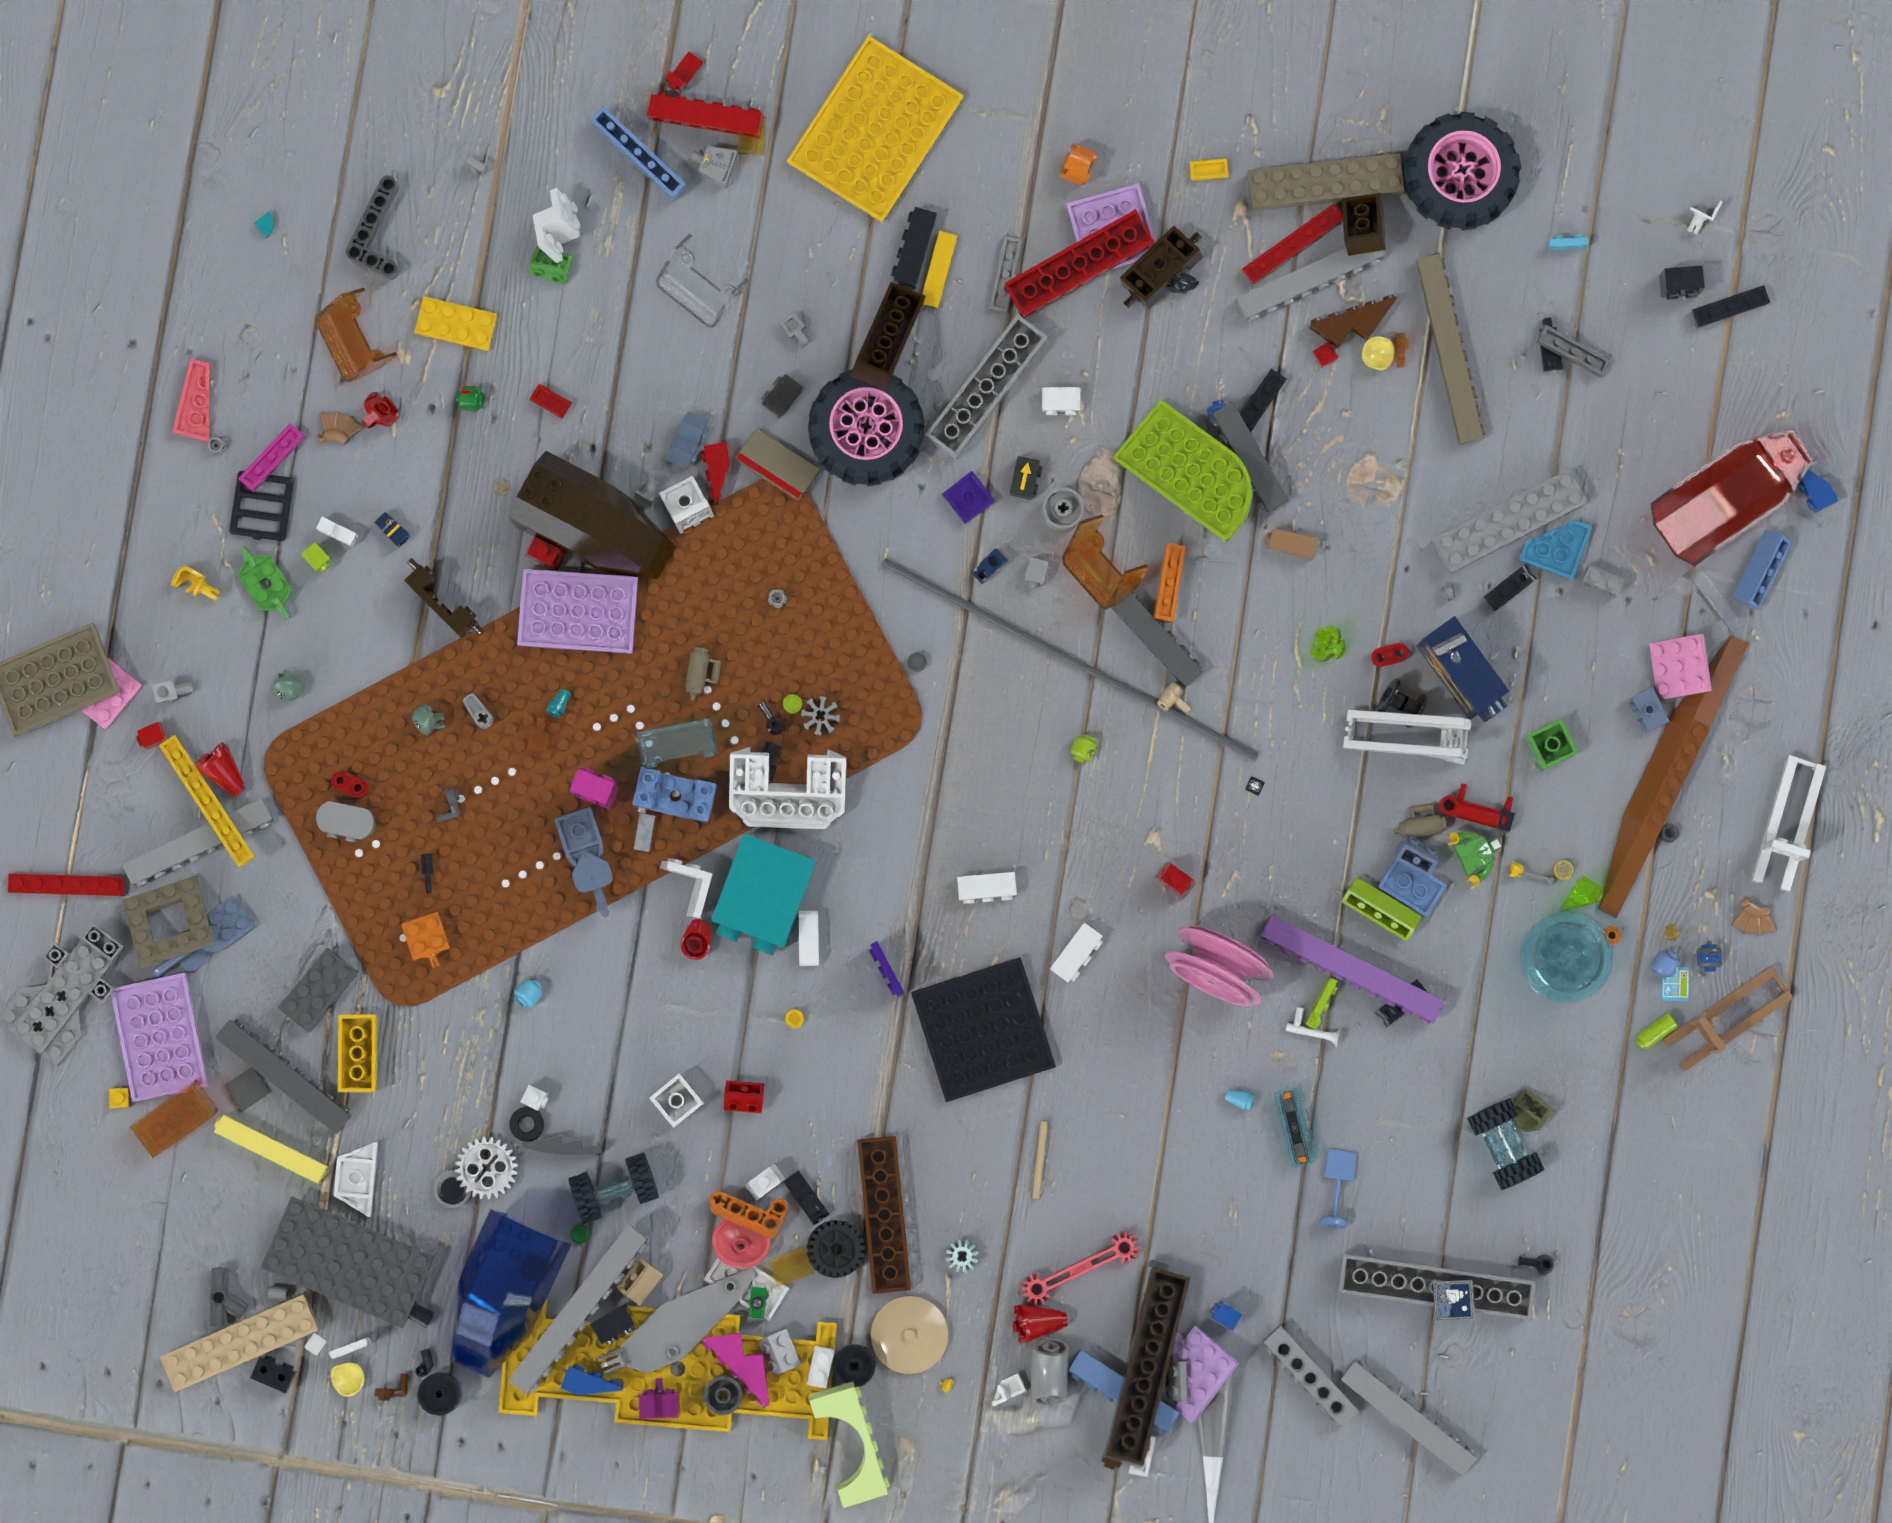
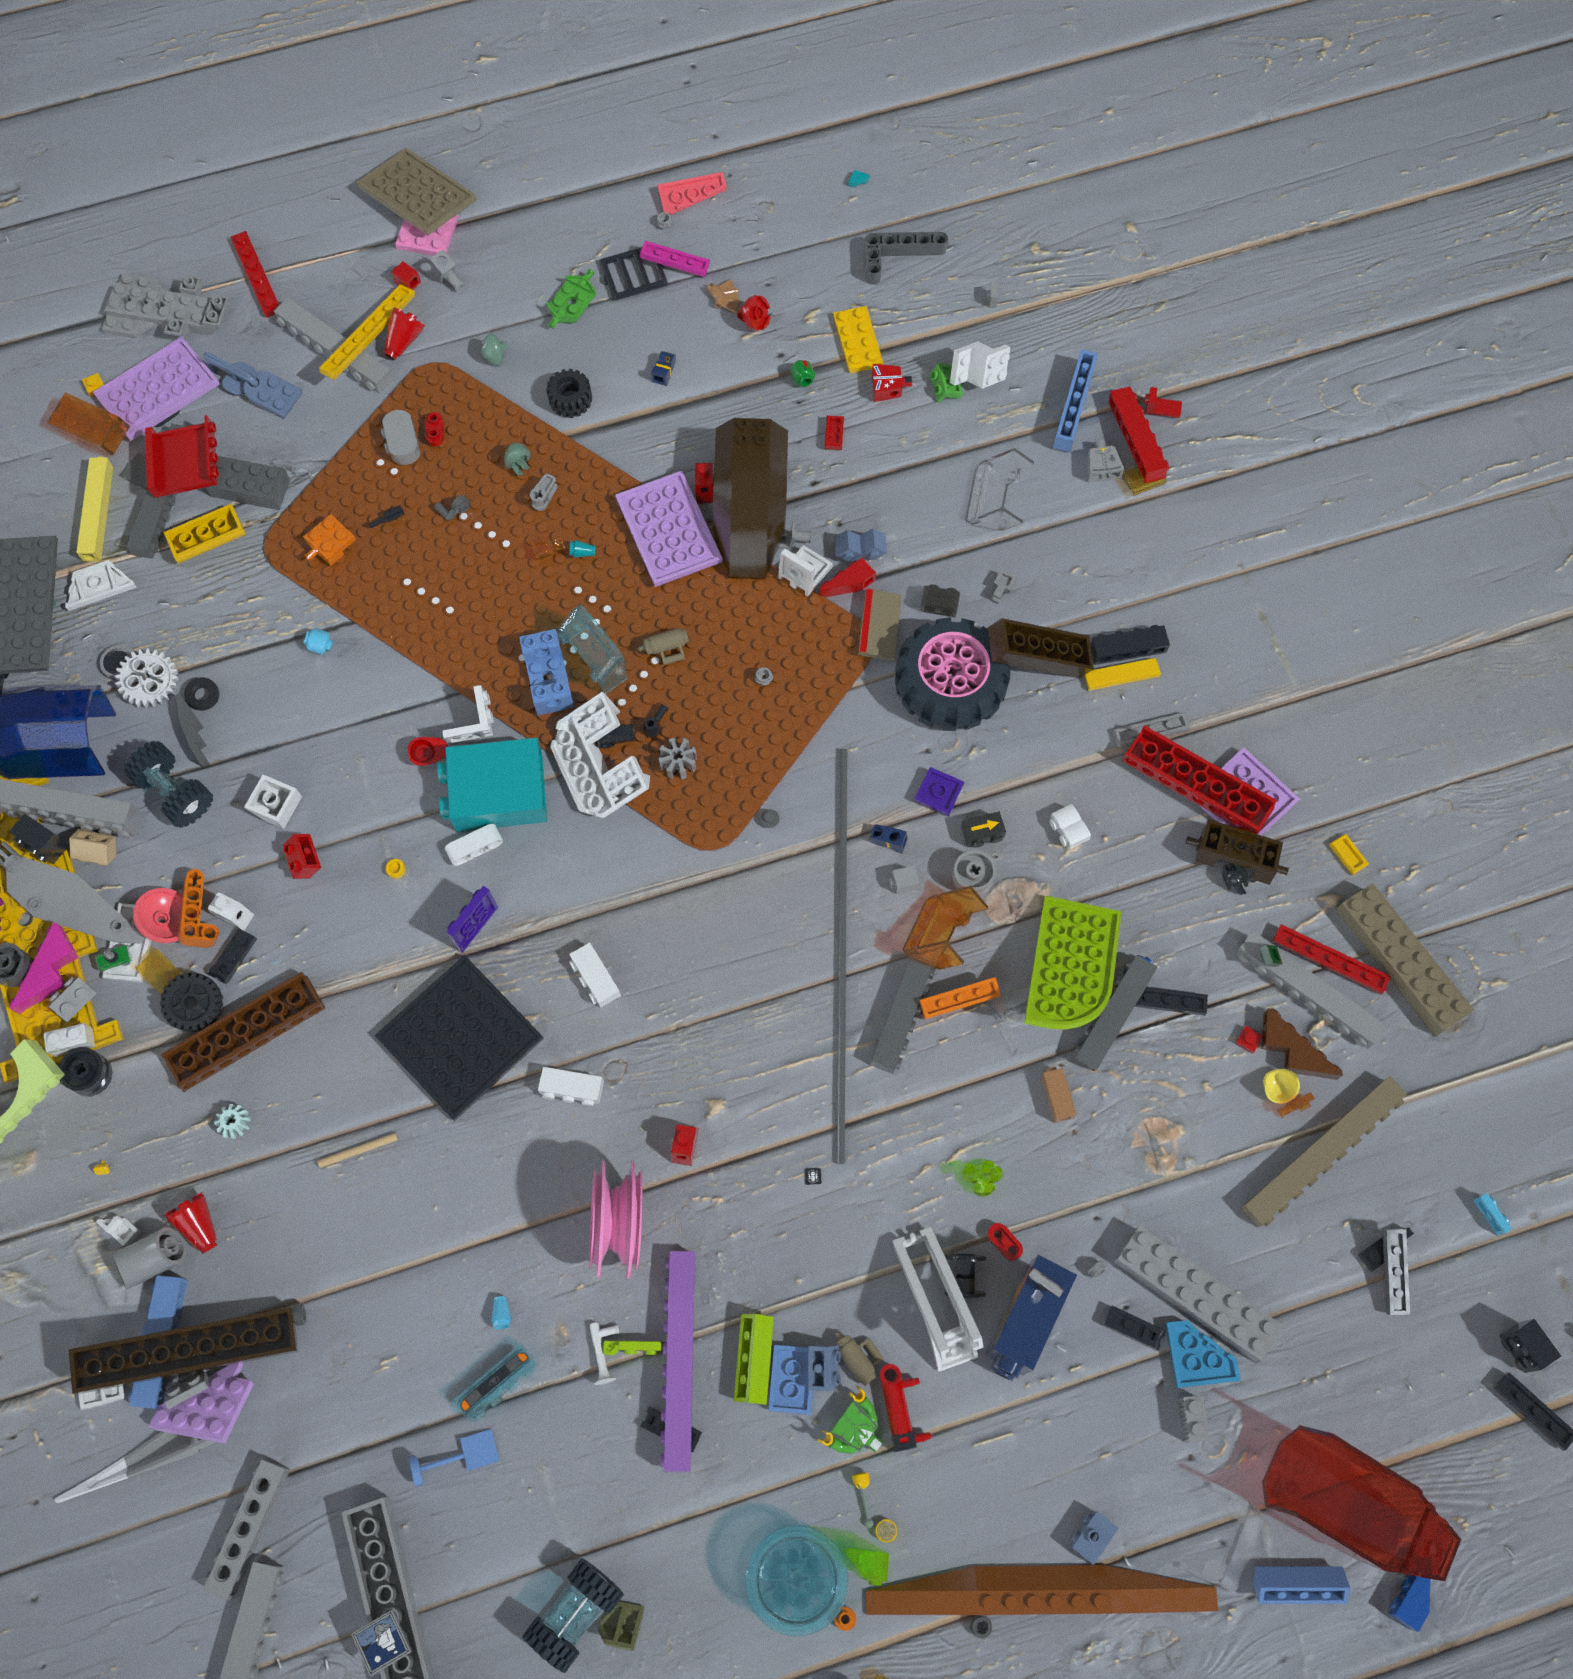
camera: 65 degrees right, 15 degrees down
dark tan plate [123,876,215,969] -> none
yellow piece [170,565,221,602] -> none
lime brick [301,542,332,573] -> none
clear orange windscreen [315,287,397,383] -> none
white piece [316,517,358,548] -> none
dark brown brick [404,558,485,638] -> none
white brick [520,1085,549,1111] -> none
sand blue plate [554,807,613,917] -> none
dark pink brick [569,767,619,810] -> none
green plate [570,1224,590,1244] -> none
flat silver slope [632,812,657,853] -> none
lime piece [783,694,802,714] -> none
yellow plate [786,35,964,223] -> none
tan dish [871,1296,948,1374] -> none
light grey brick [925,314,1048,461] -> none
coral arm [1020,1231,1141,1306] -> none
orange brick [1059,142,1097,186] -> none
lime head [1070,734,1098,764] -> none
tan piece [1157,683,1191,714] -> none
blue brick [1210,1301,1243,1331] -> none
dark brown brick [1342,193,1386,256] -> none
black wheel [1403,112,1521,231] -> none
bright green brick [1525,719,1578,771] -> none
bright pink plate [1649,634,1712,700] -> none
none -> red panel [145,415,219,498]
none -> black tyre [546,369,592,418]
none -> red torso [872,364,912,402]
none -> dark green plate [1260,945,1283,967]

